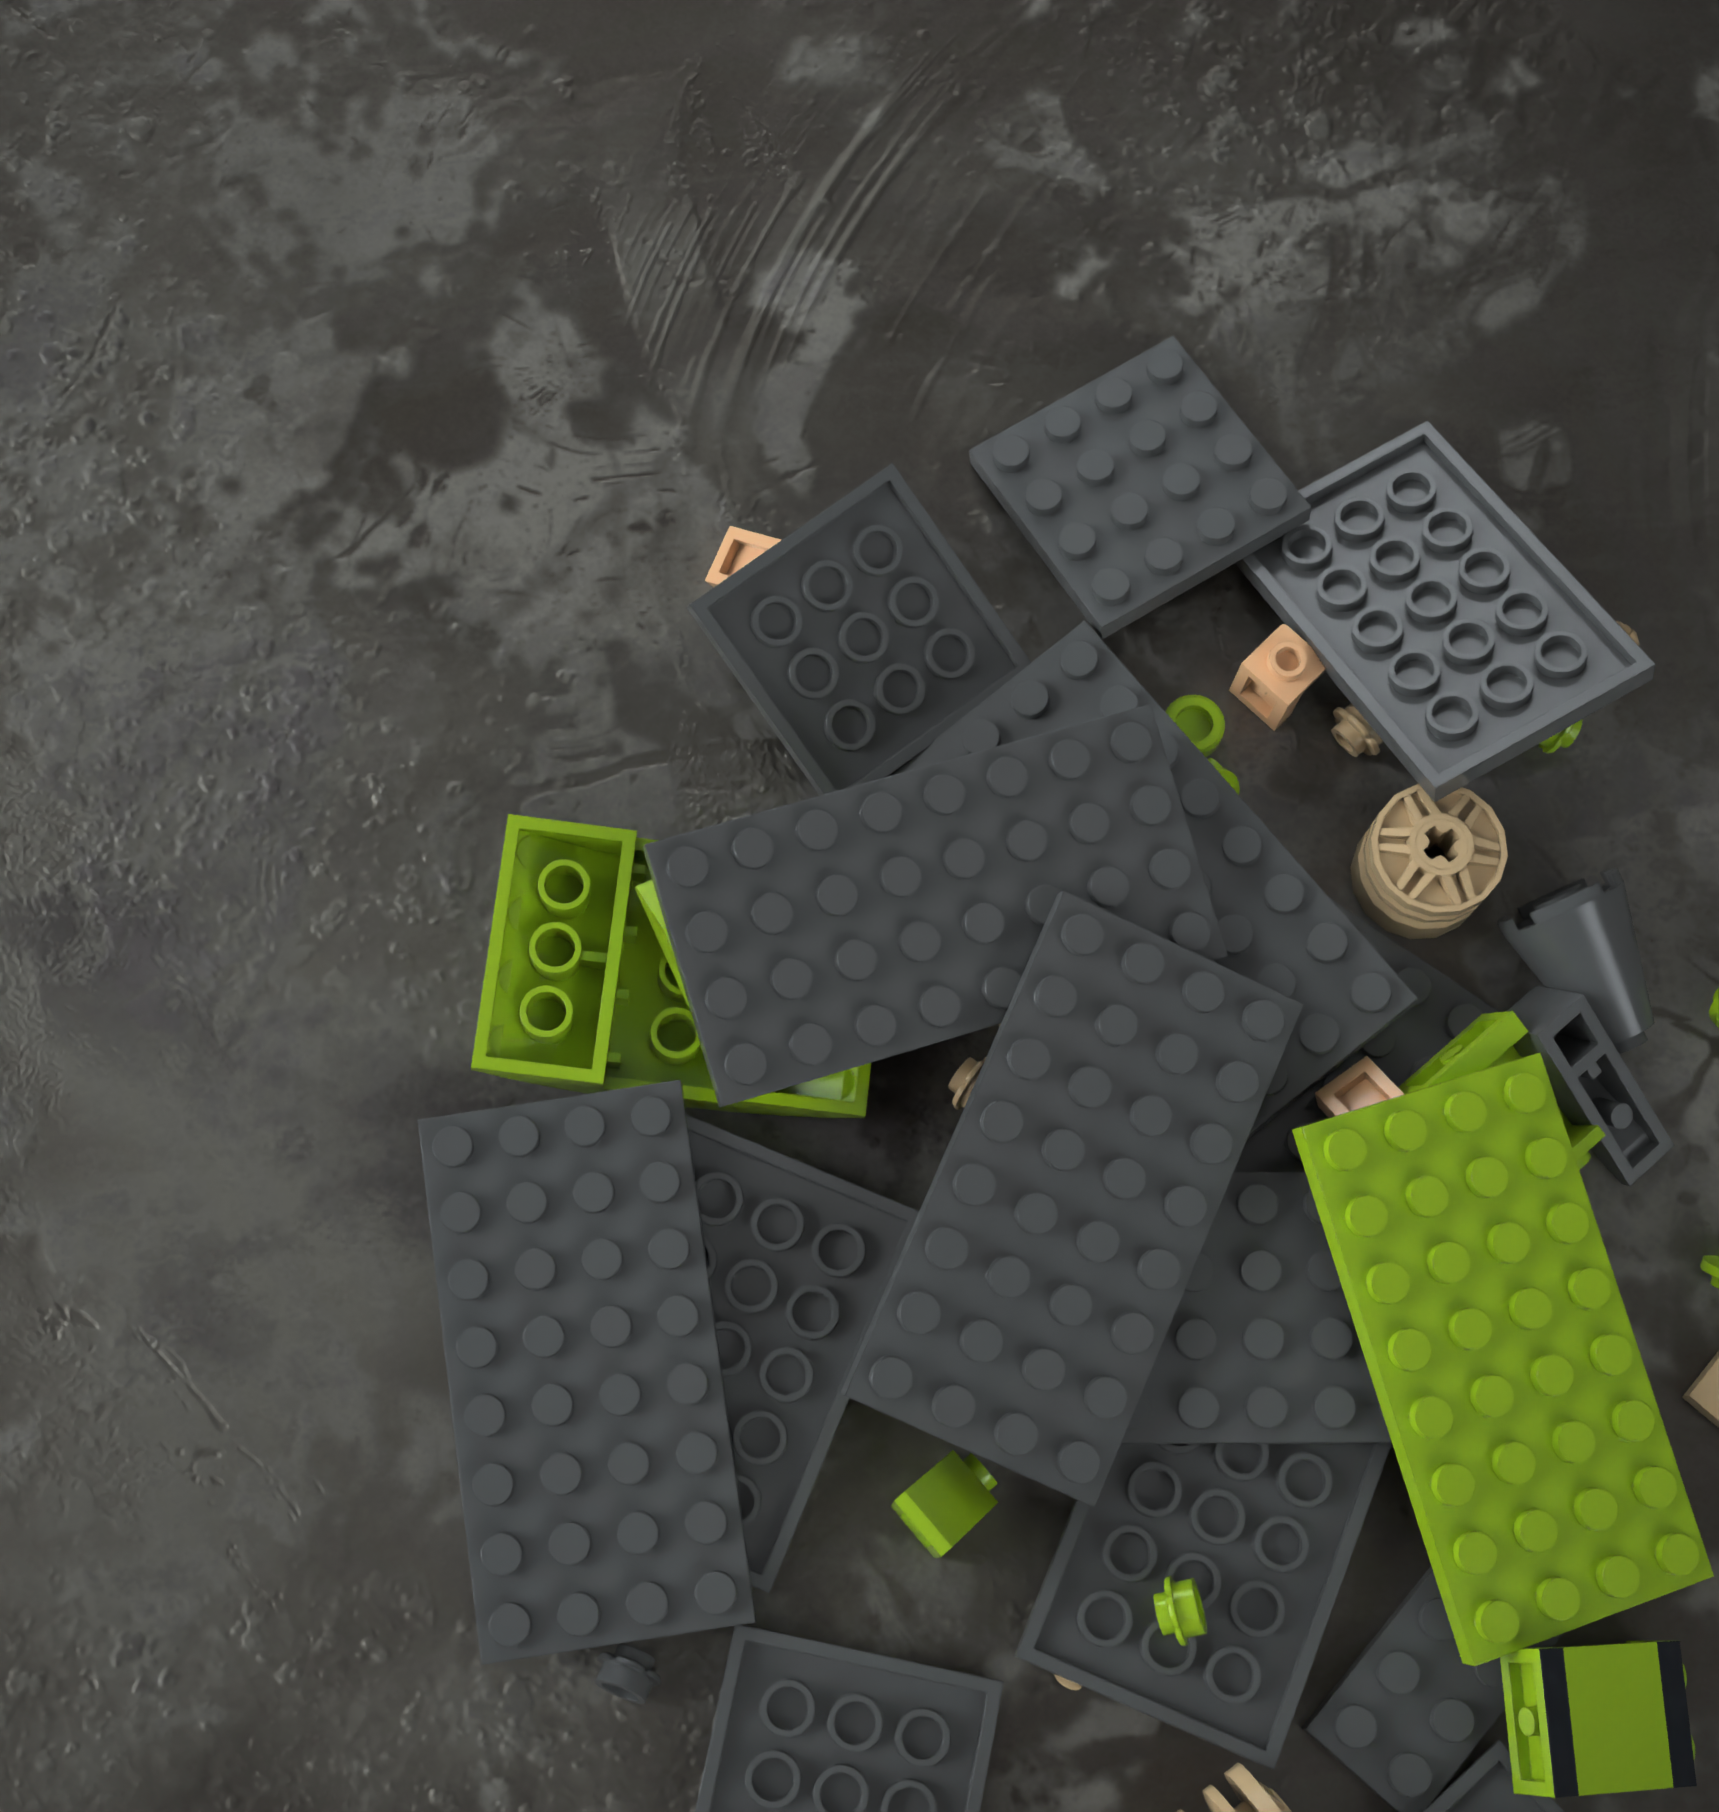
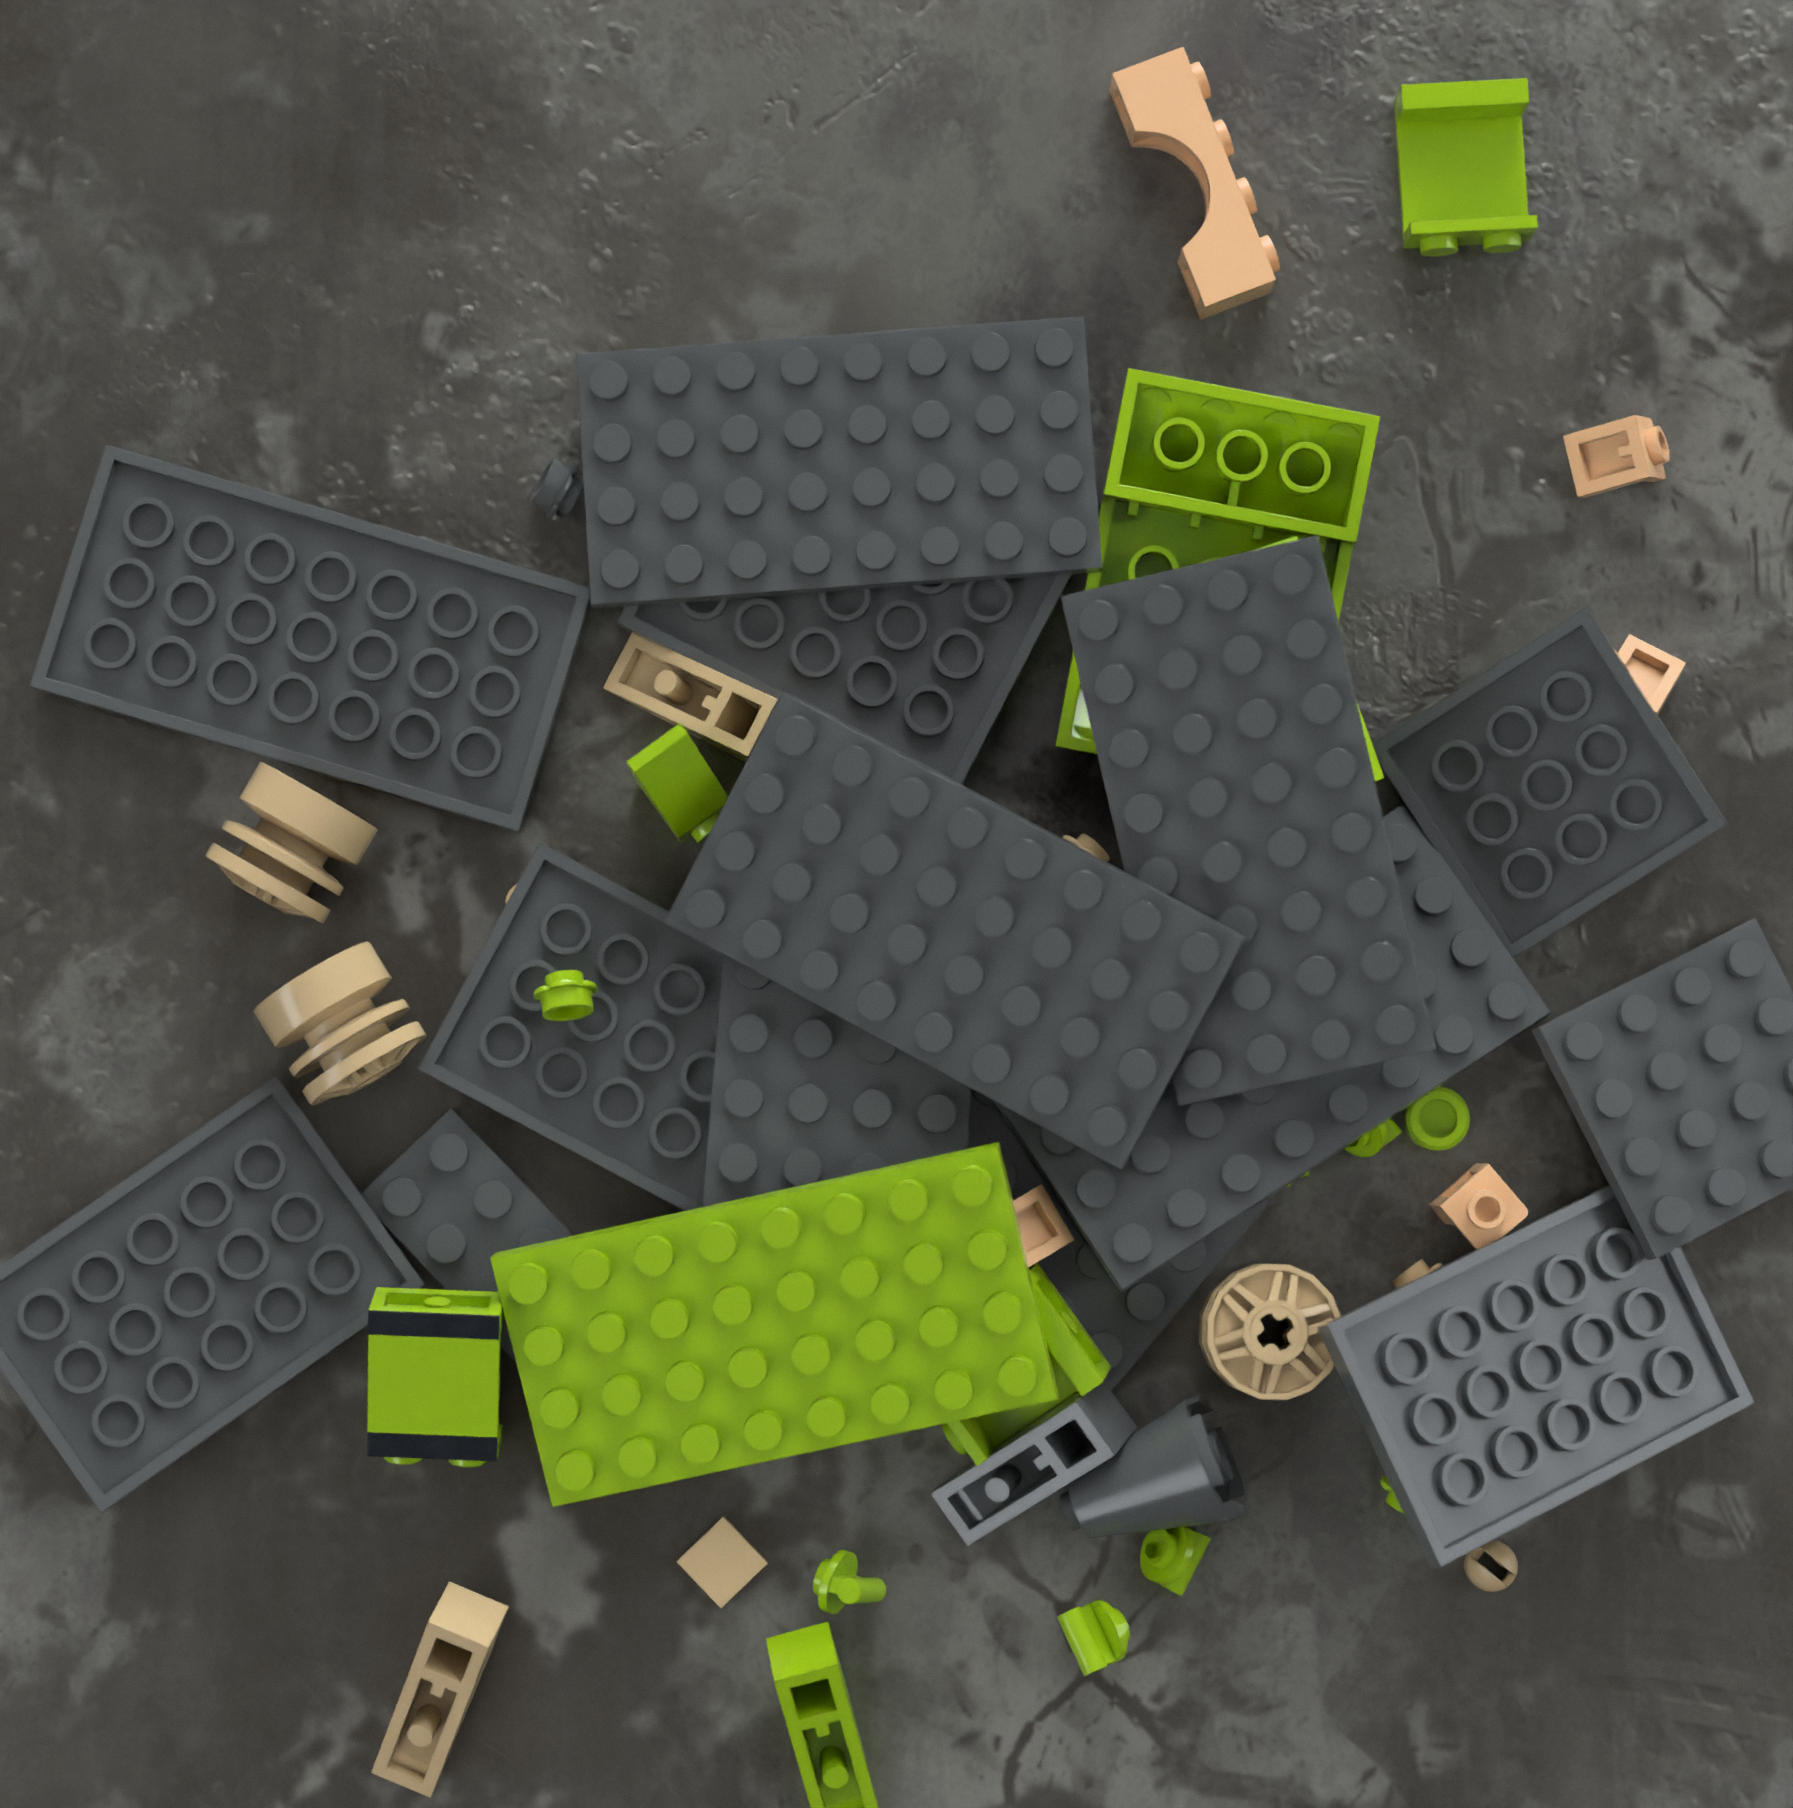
camera: 90 degrees right, 10 degrees up
none -> tan slope [603,633,778,762]
none -> light nougat arch [1109,47,1281,320]
none -> lime plate [1140,1526,1211,1596]
none -> lime panel [1394,78,1538,257]
none -> light nougat bracket [1563,415,1670,498]

